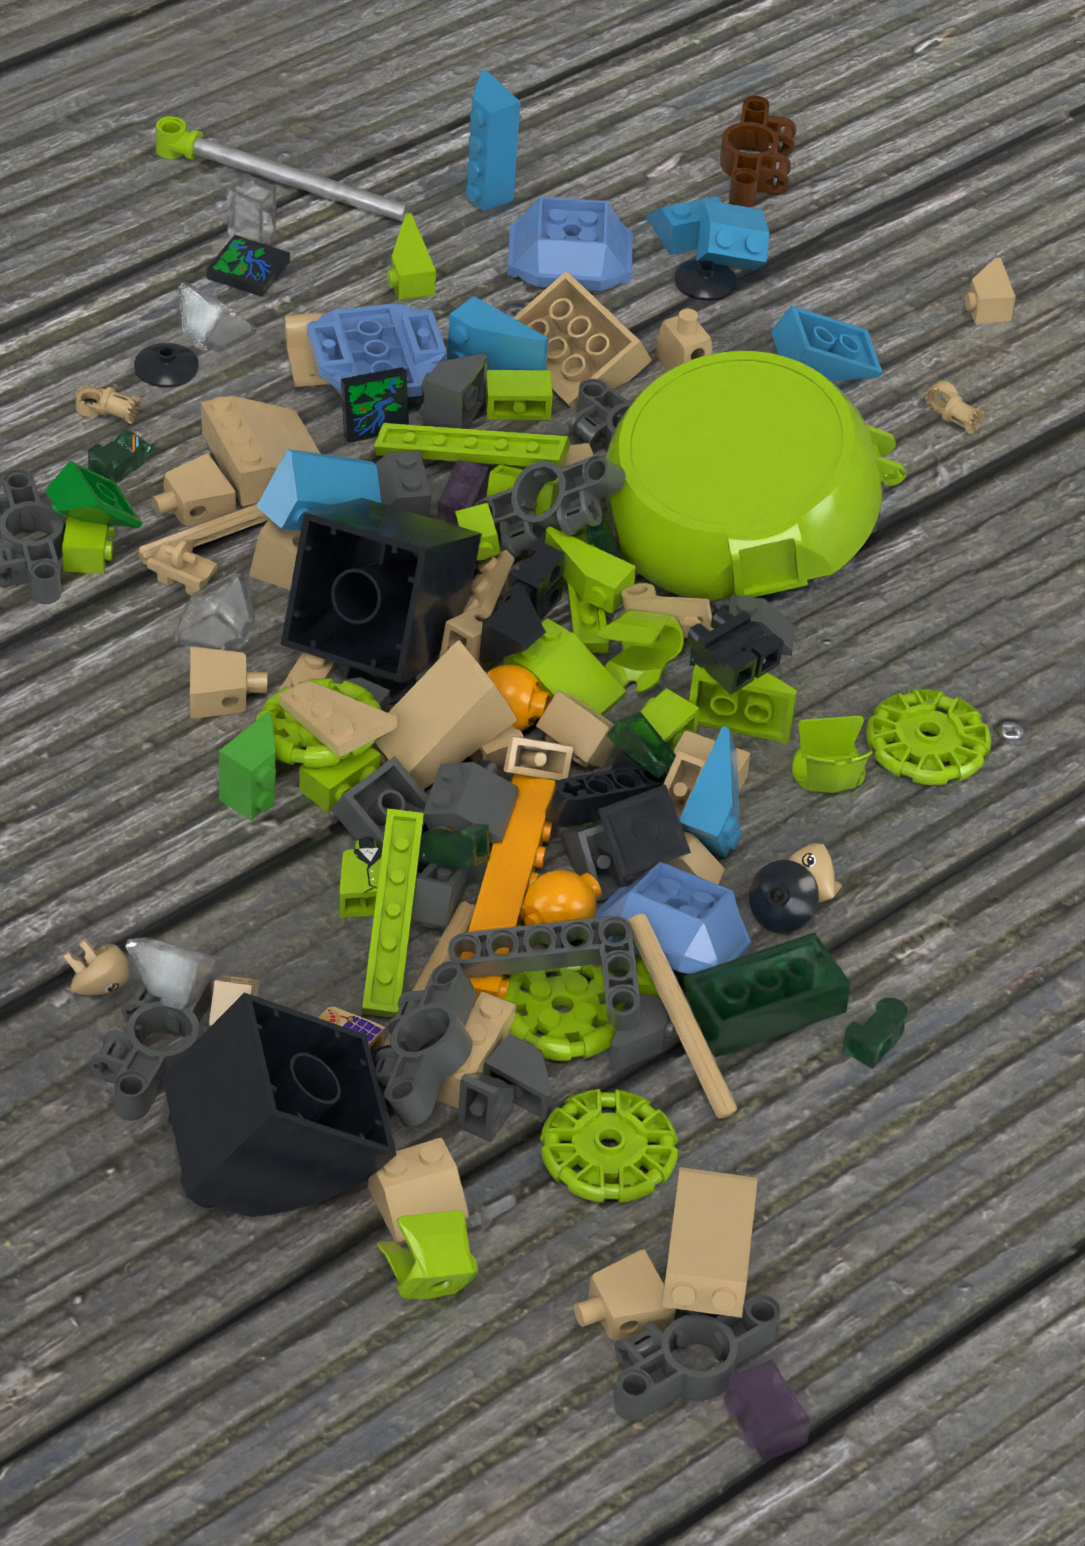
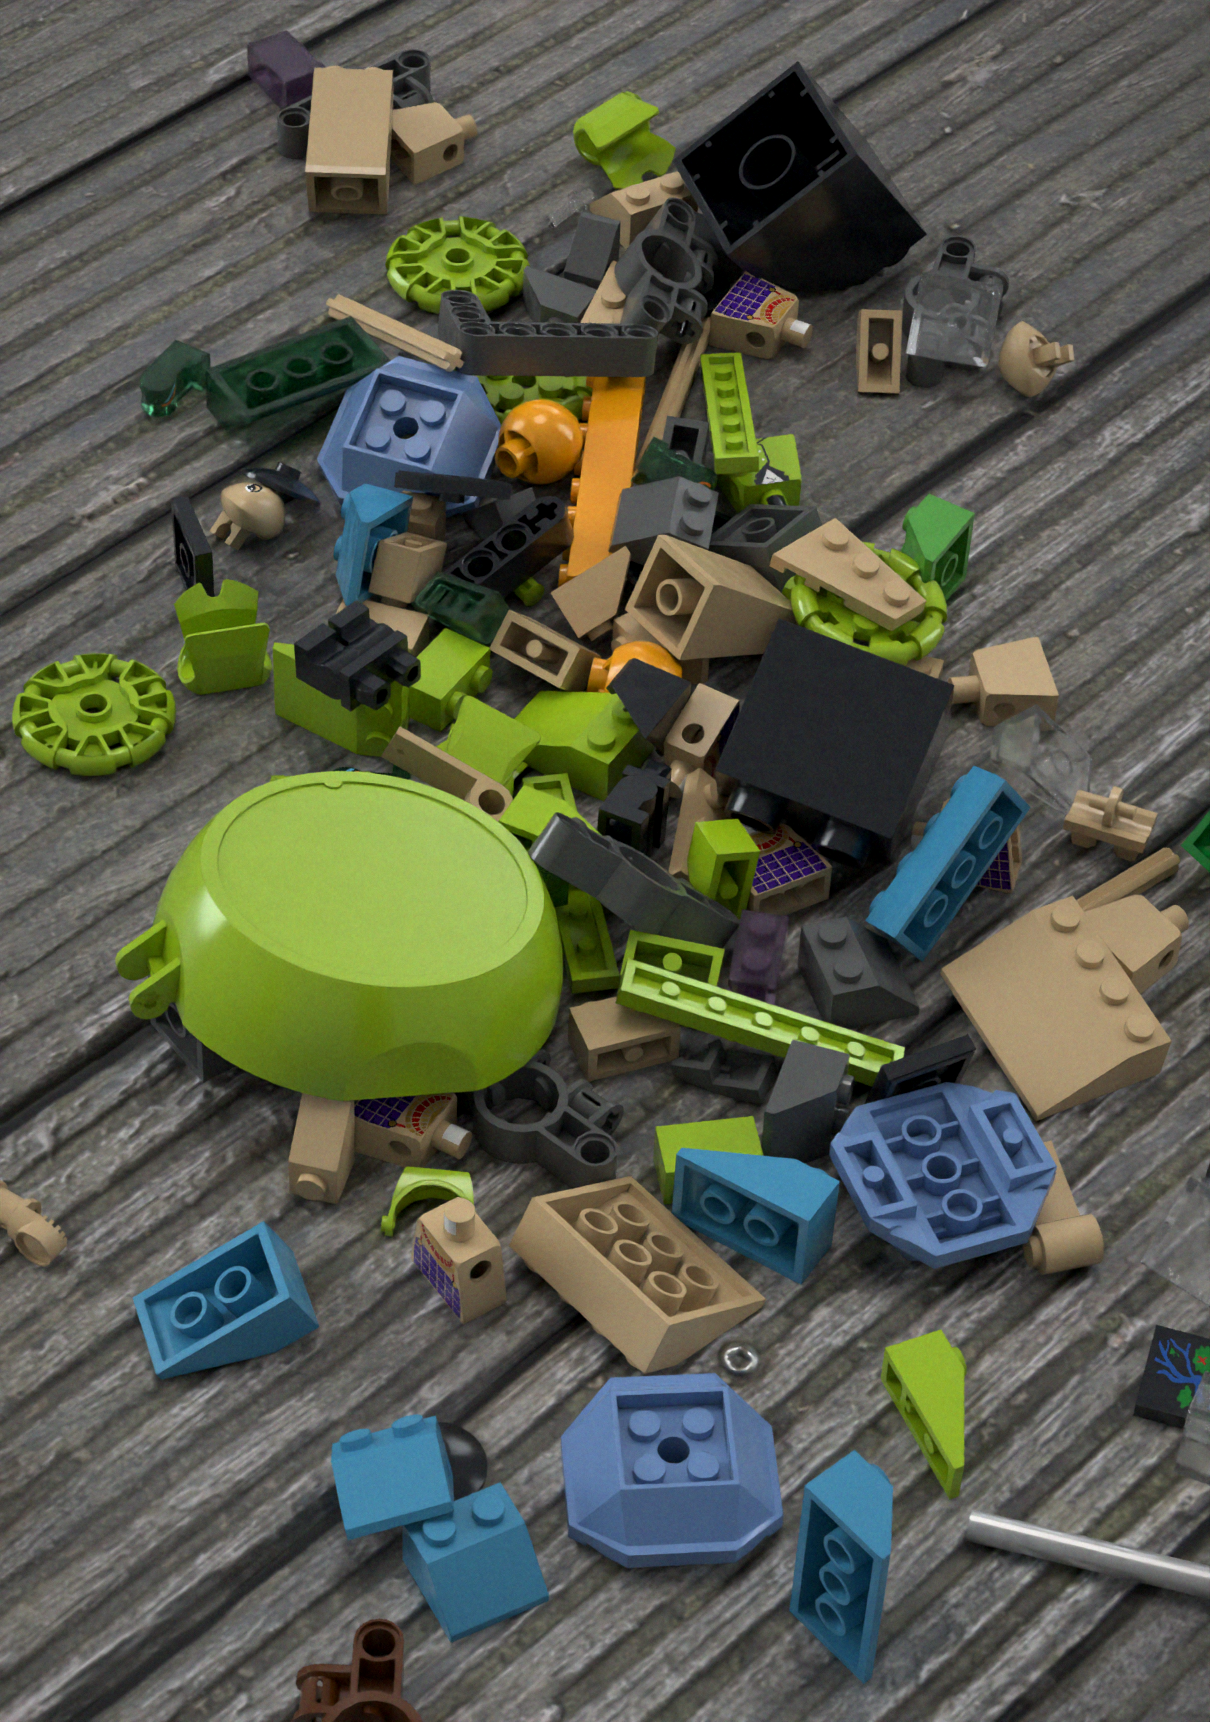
camera: 175 degrees right, 0 degrees up
none -> black tile [171,496,215,597]

